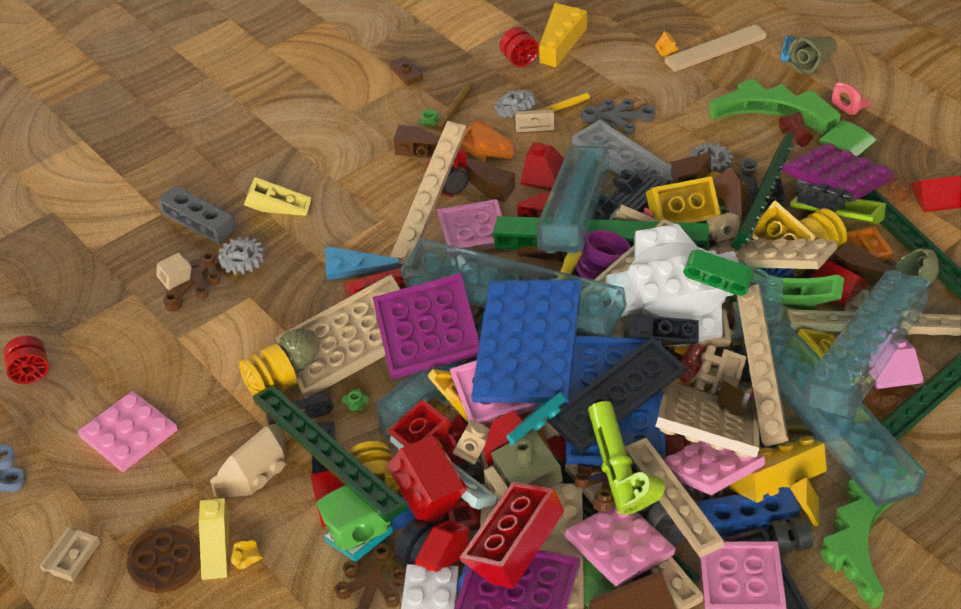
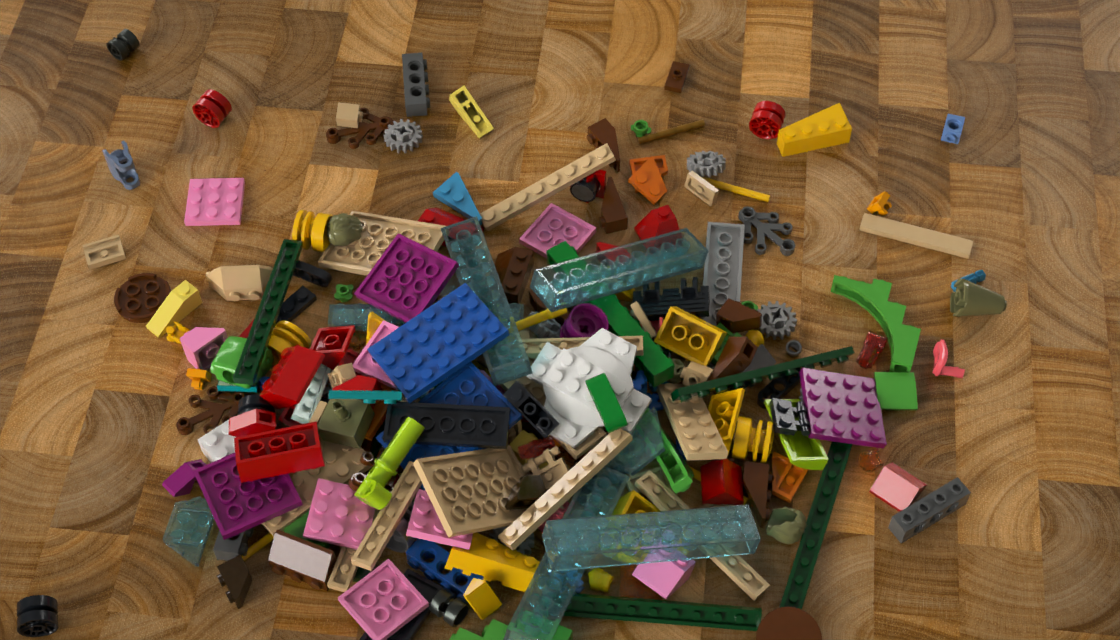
camera: 45 degrees right, 10 degrees up
none -> bright pink slope [180,327,228,370]
none -> light orange tile [186,368,212,390]

